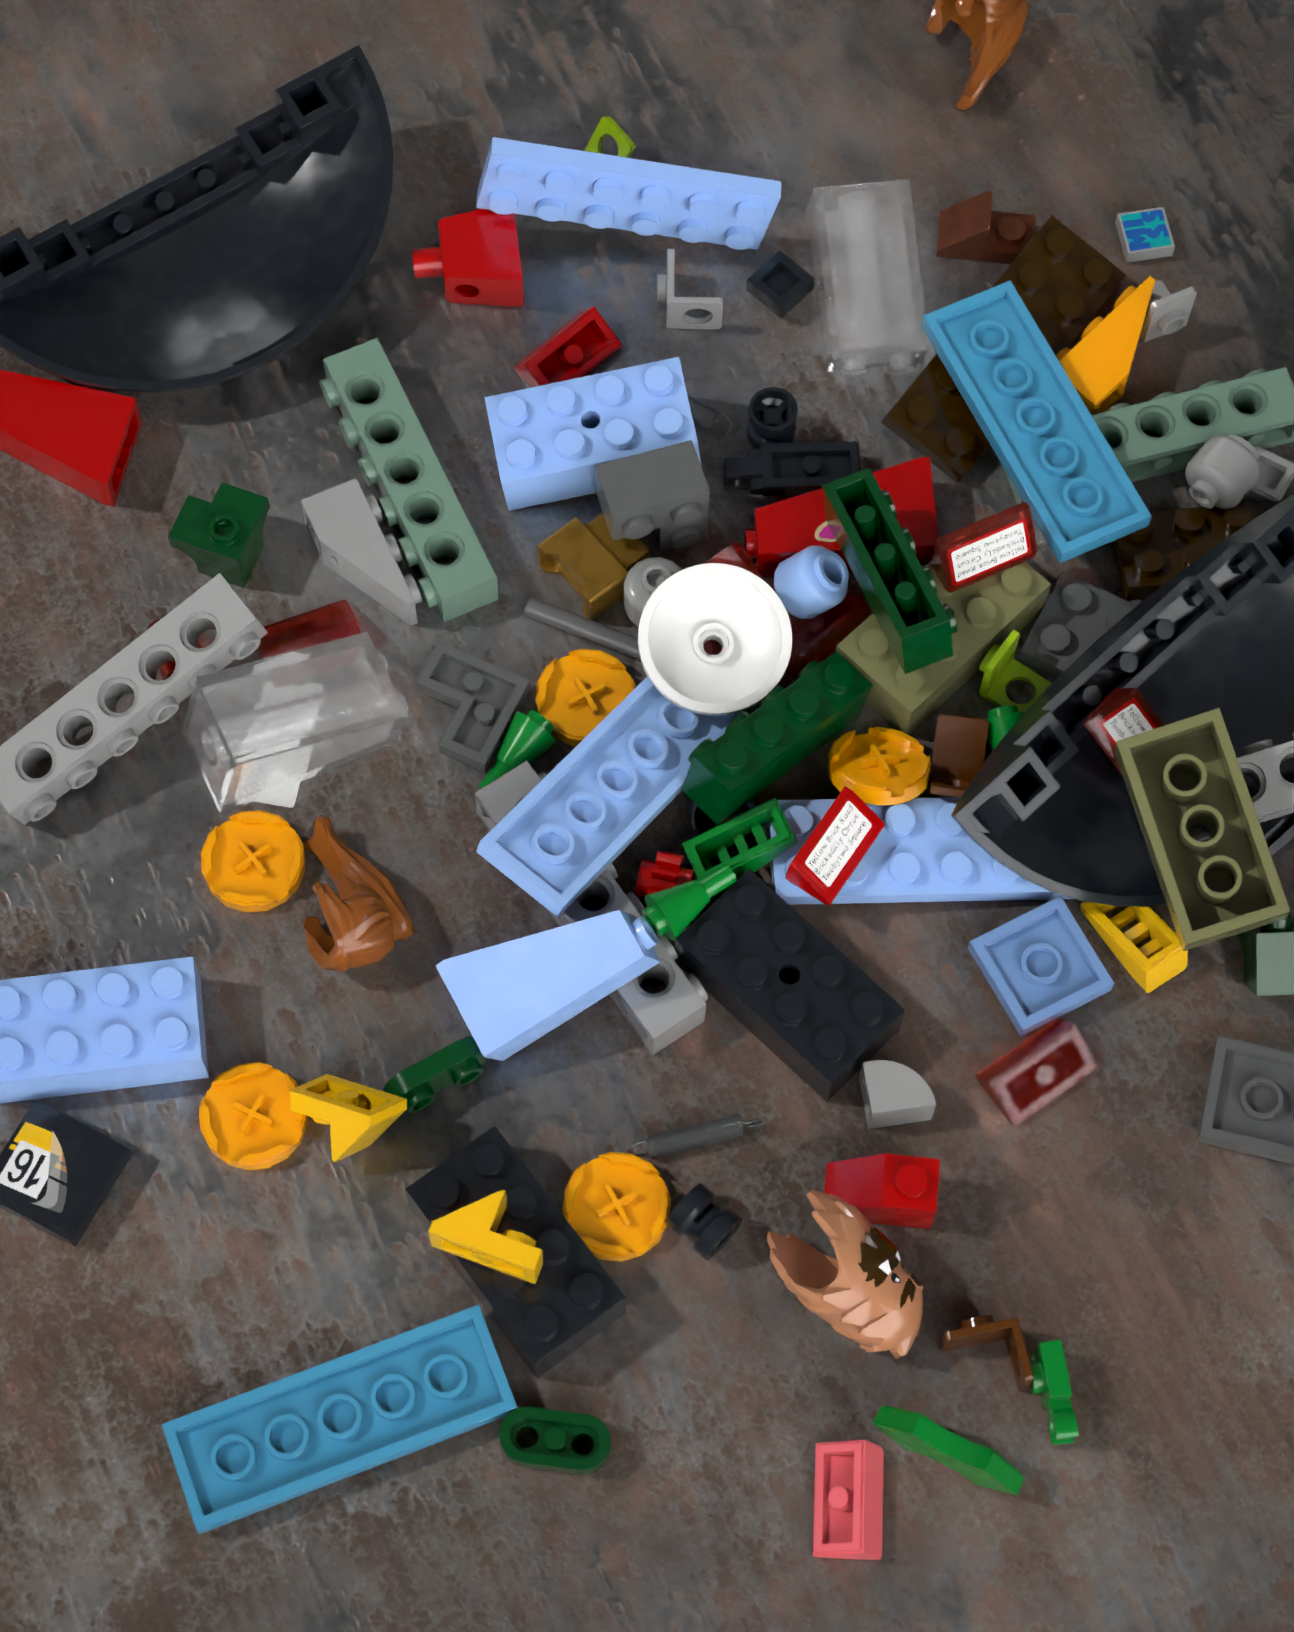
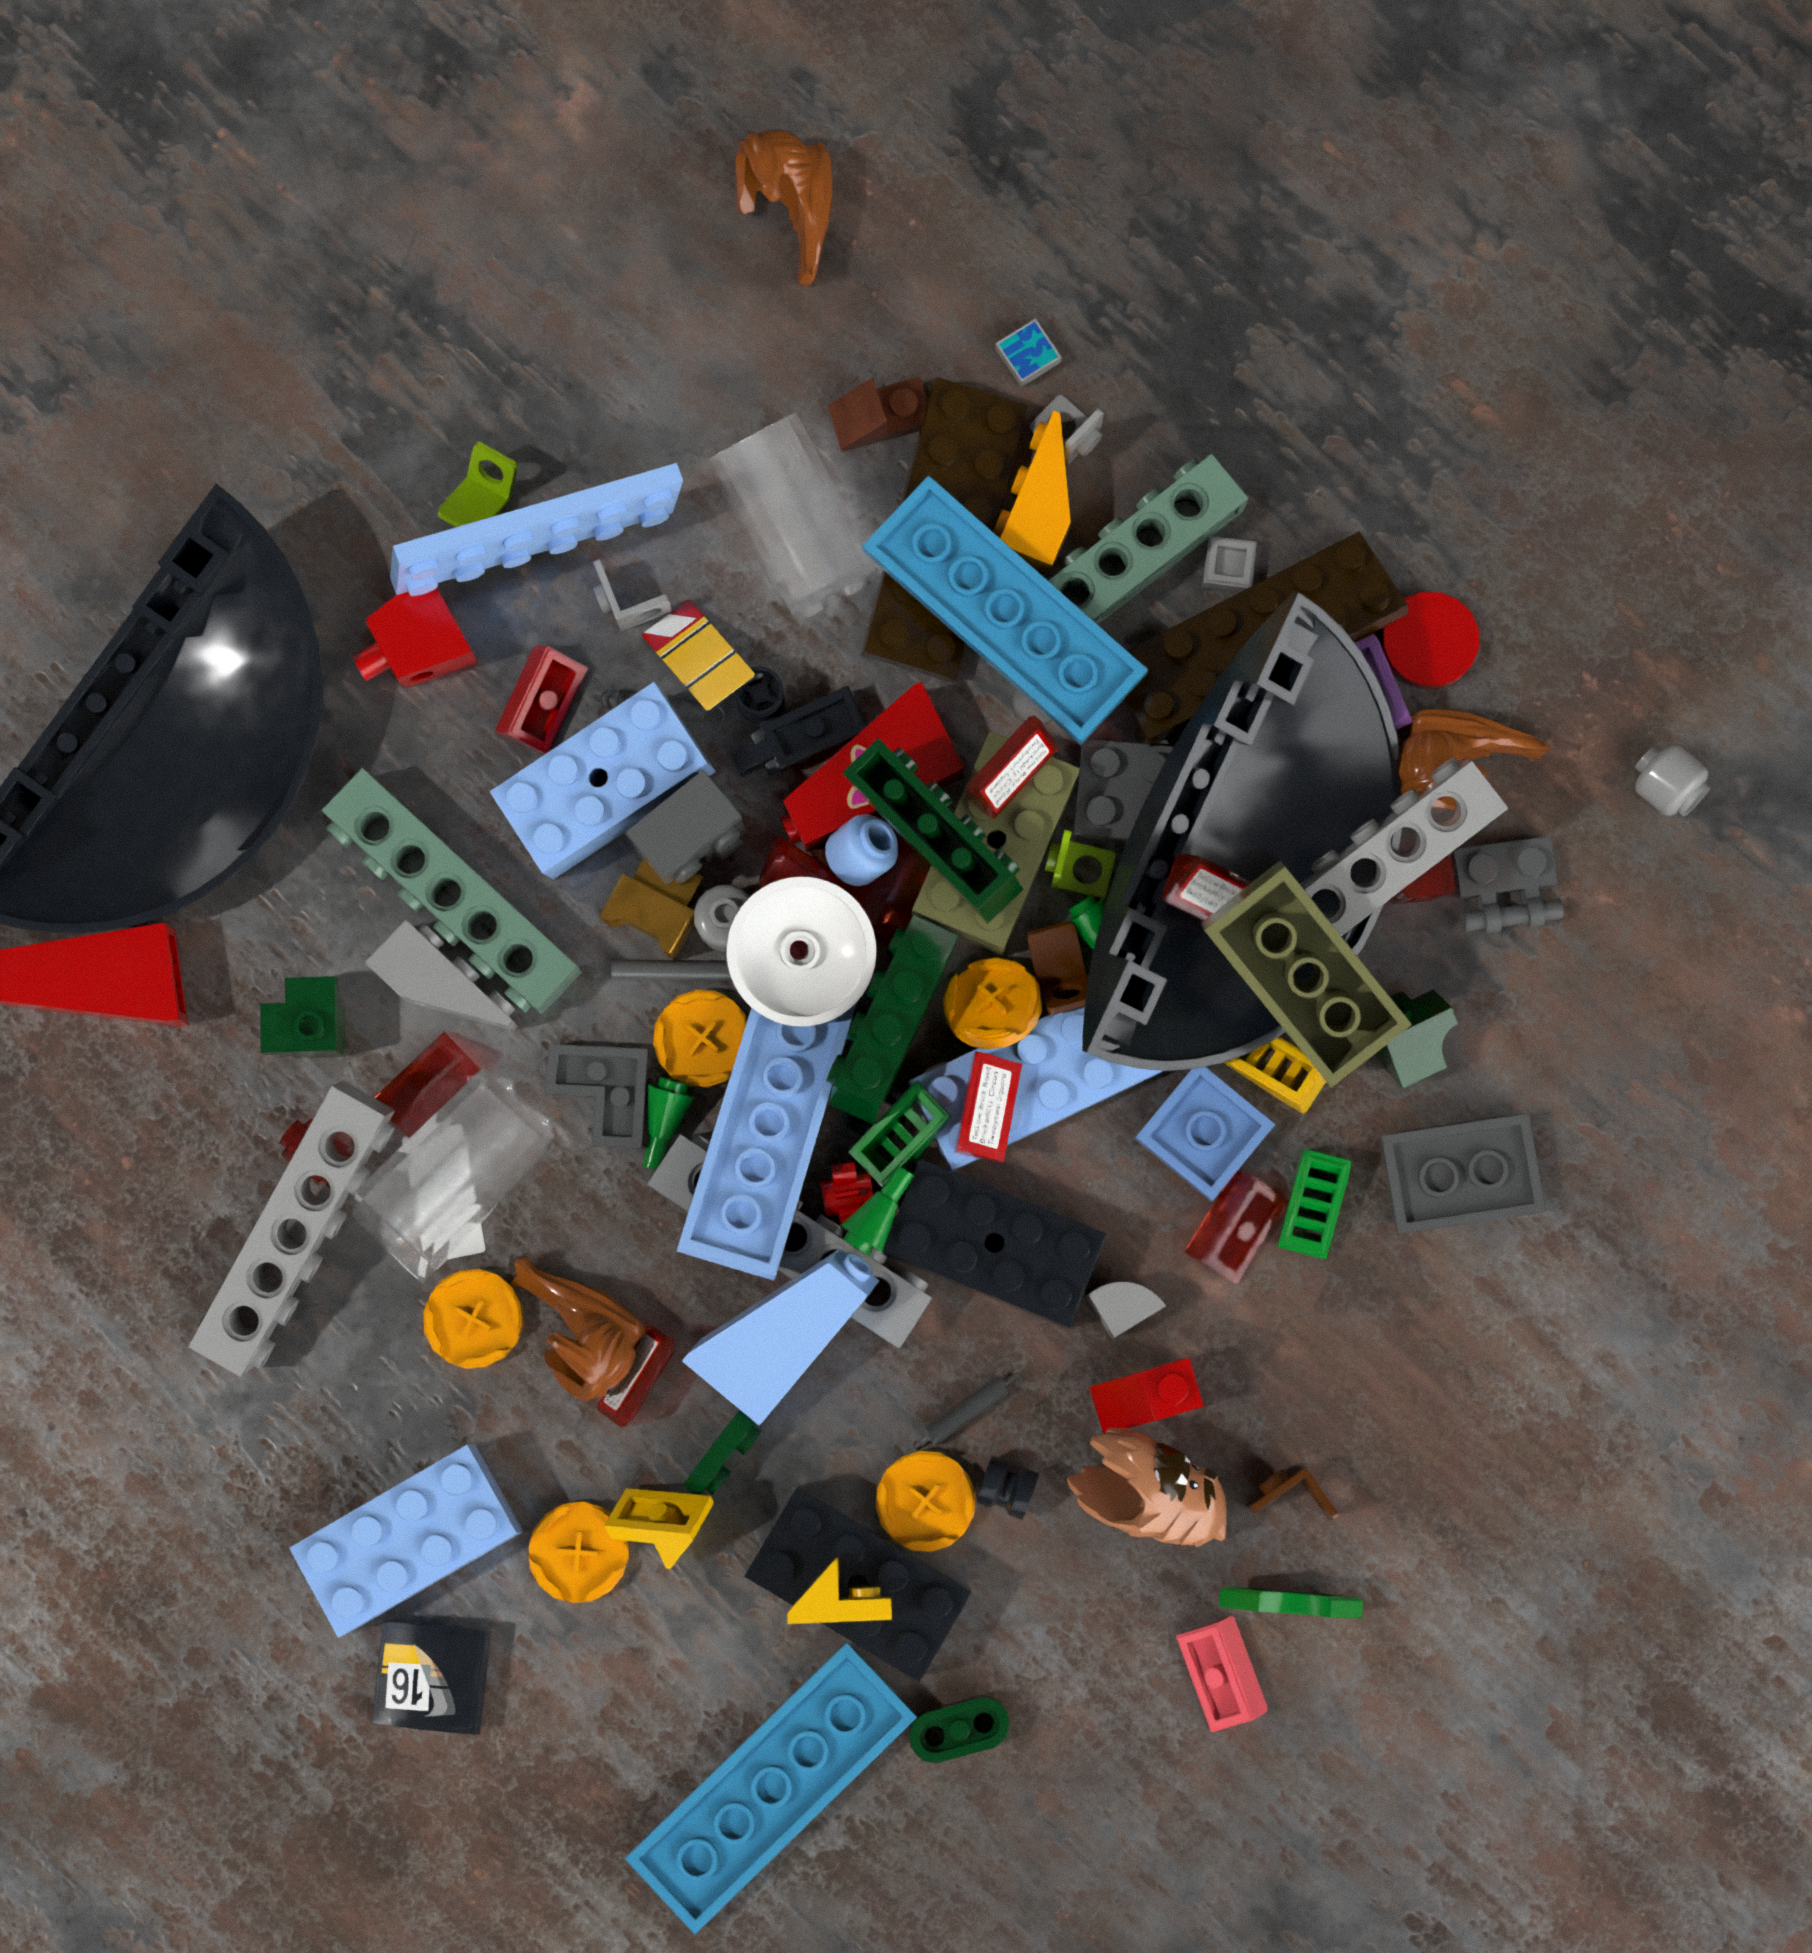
camera: 20 degrees left, 15 degrees up
black plate [746,250,815,318] -> none
green plate [1029,1340,1079,1446] -> none
light grey head [1185,434,1261,509] -> none
none -> slope [597,1325,679,1428]
none -> yellow sticker [642,600,755,710]
none -> green slope [1277,1149,1352,1260]

